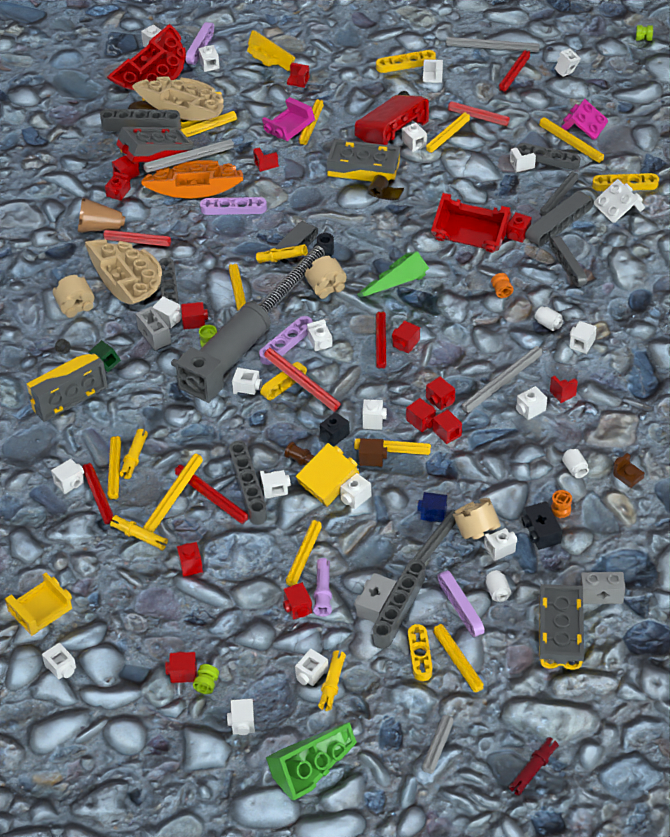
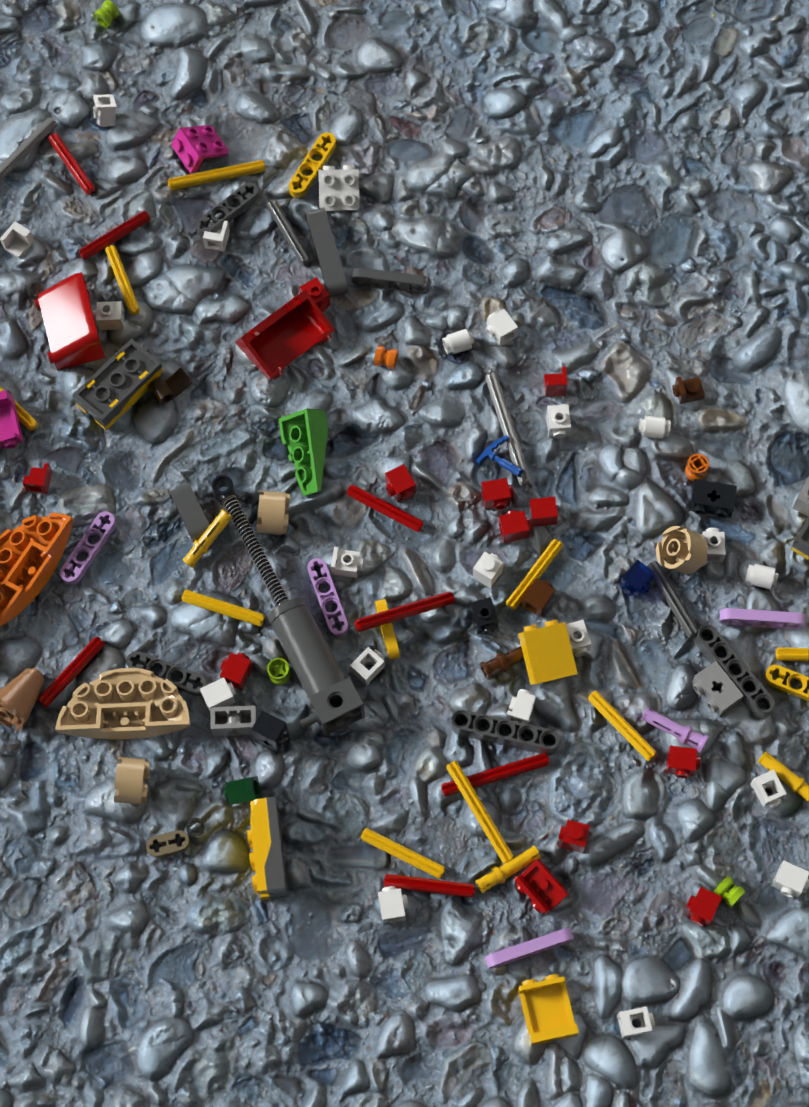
camera: 60 degrees left, 20 degrees up
yellow pin [119,429,148,479] -> none
none -> dark tan beam [146,830,190,858]
none -> black brick [251,710,290,754]
none -> blue piece [476,435,523,477]
none -> lavender beam [485,928,574,969]
none -> red bracket [514,859,569,914]

